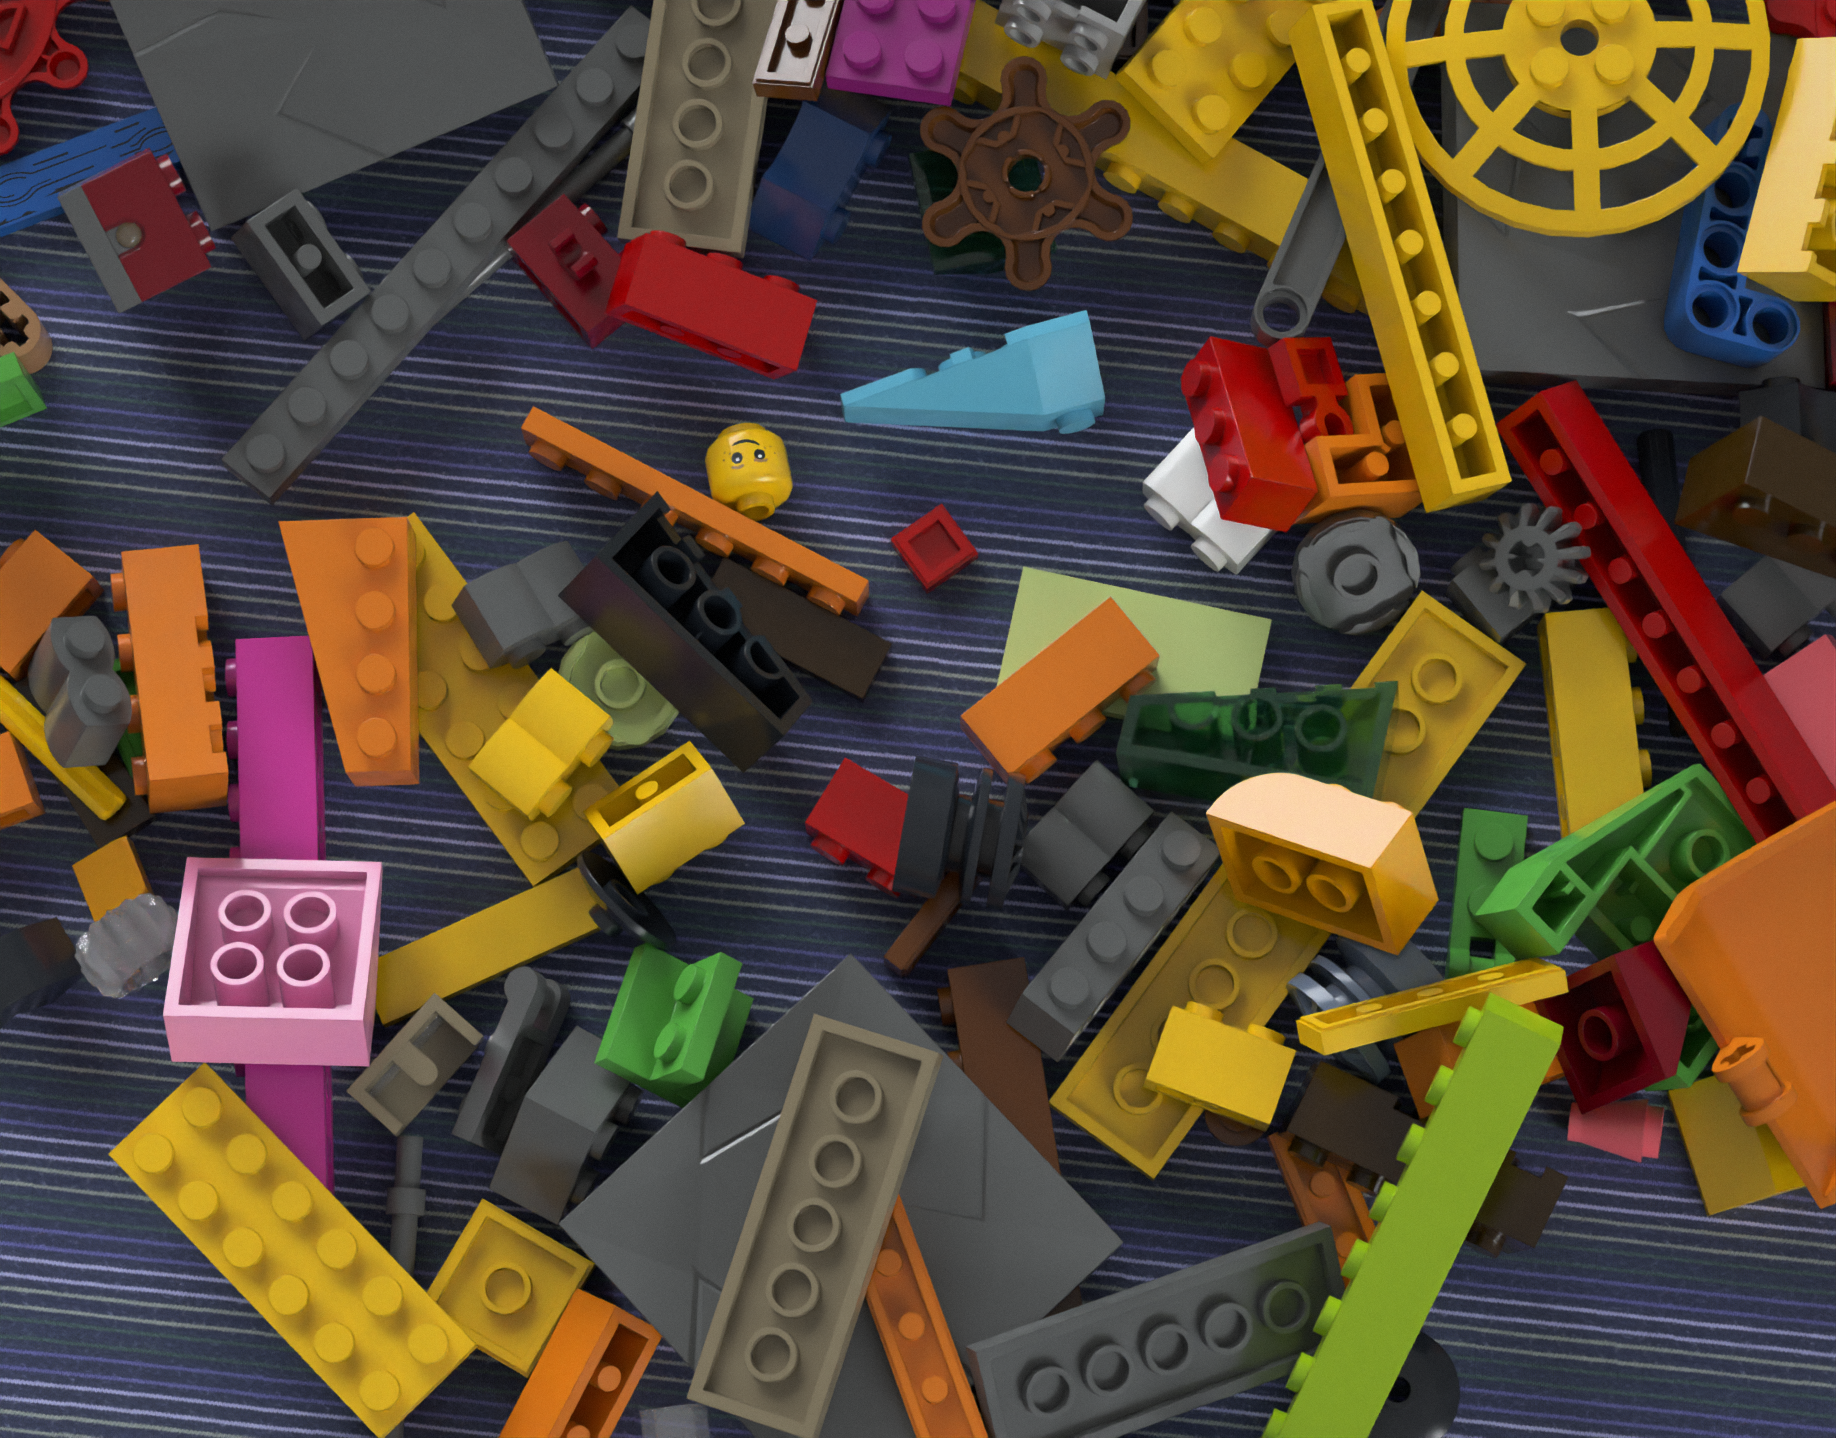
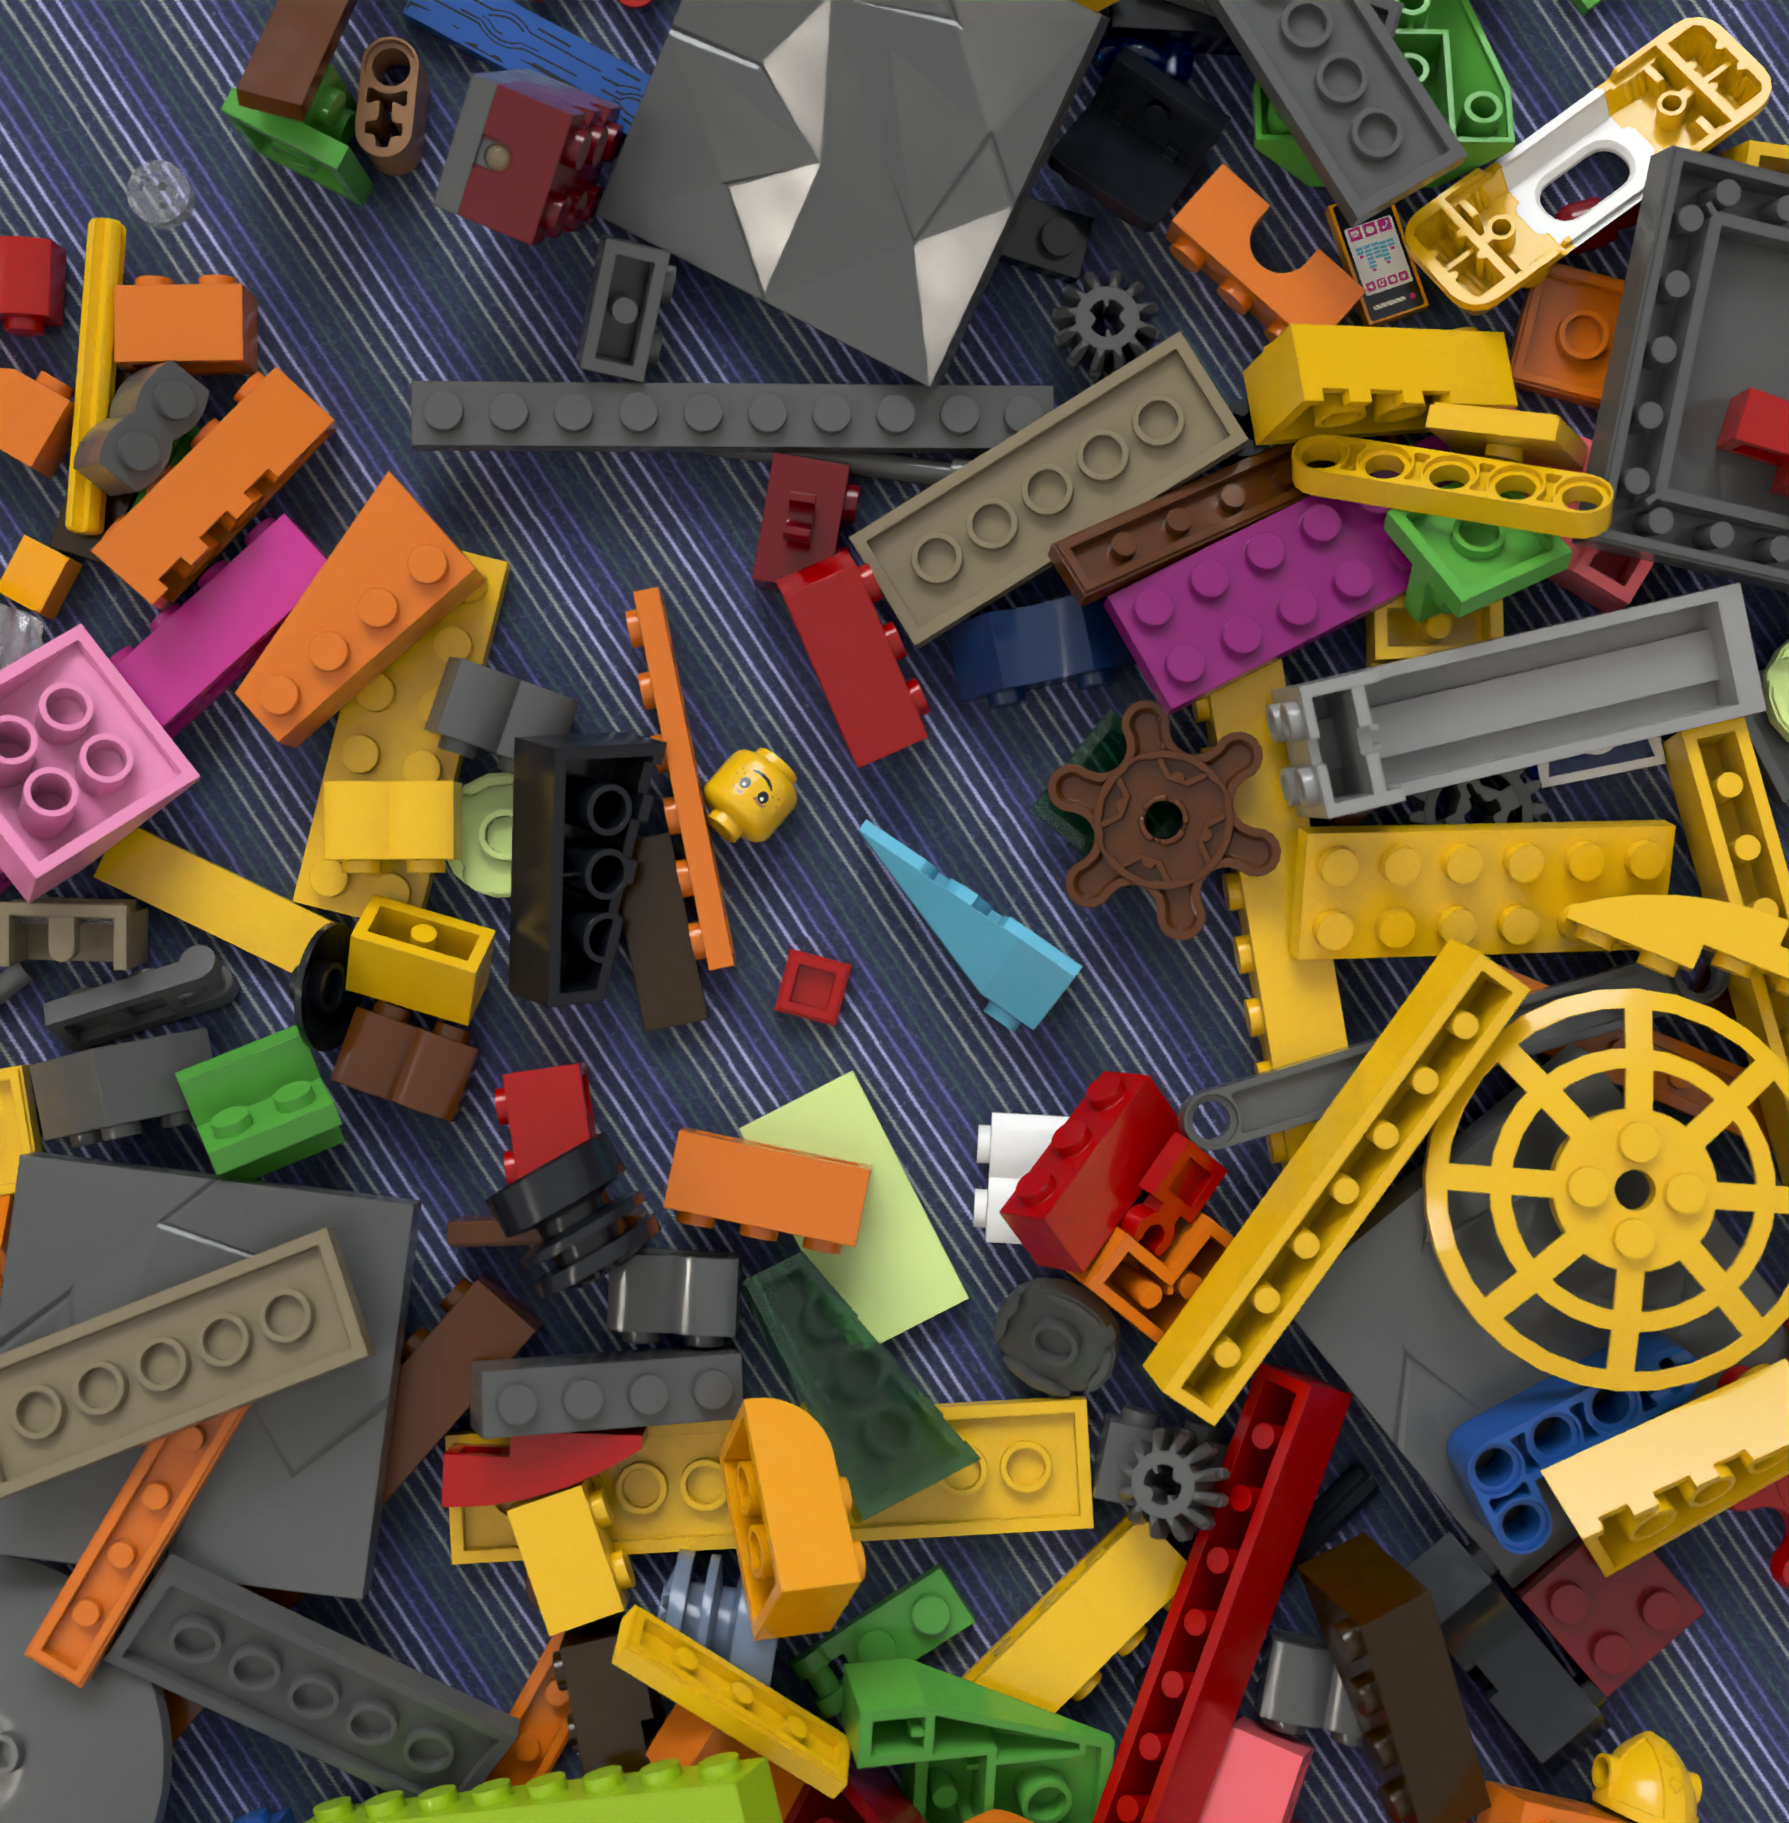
camera: 50 degrees right, 10 degrees up
none -> reddish brown brick [330,999,483,1122]
none -> red slope [441,1426,648,1507]

